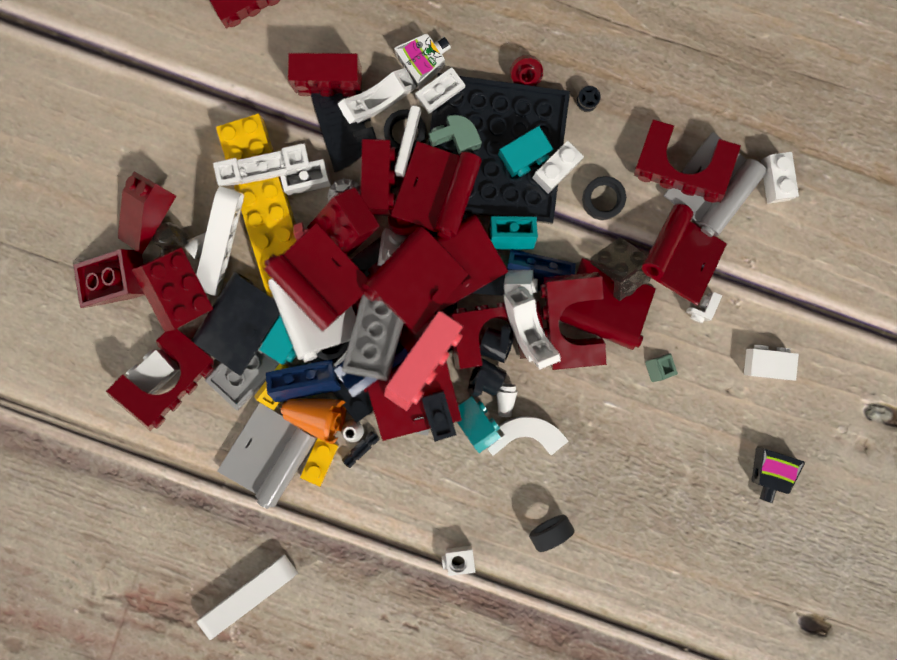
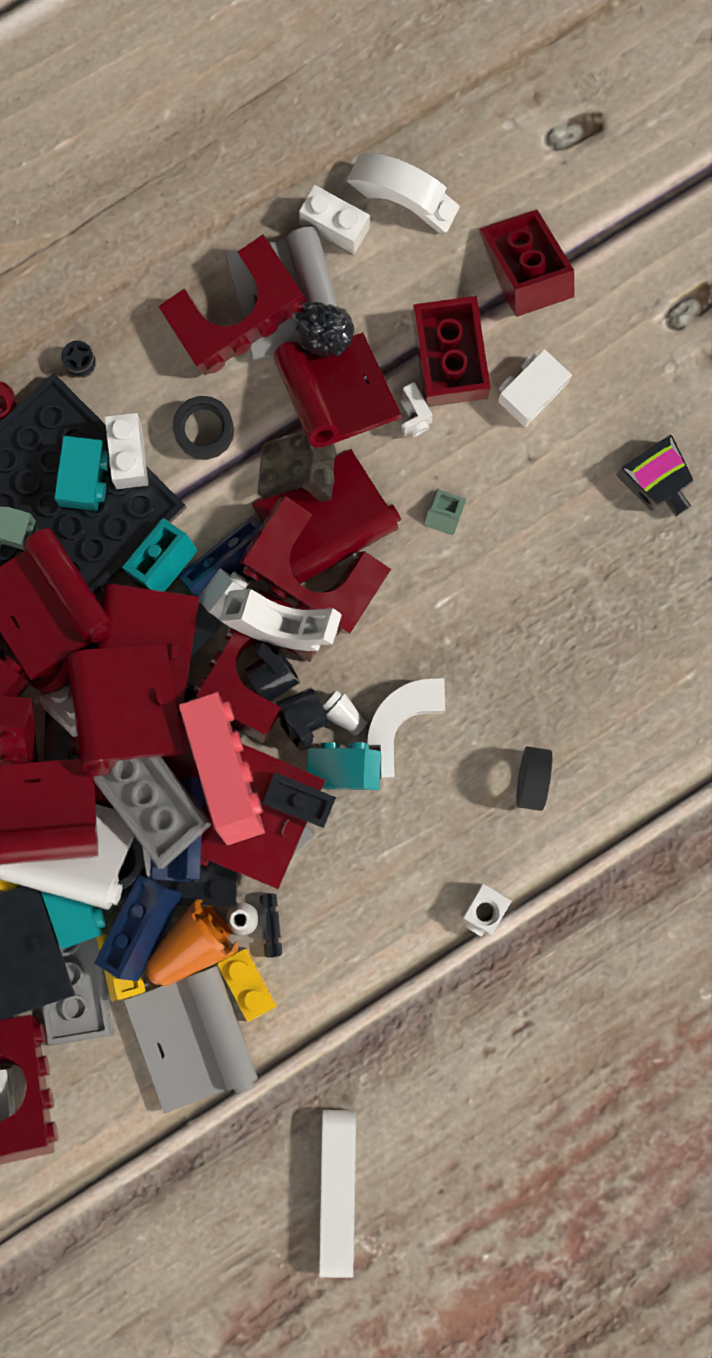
camera: 55 degrees left, 5 degrees down
none -> black hair [292,302,355,358]
none -> white arch [346,153,460,233]
none -> dark red brick [412,296,491,407]
none -> dark red slope [479,209,575,317]

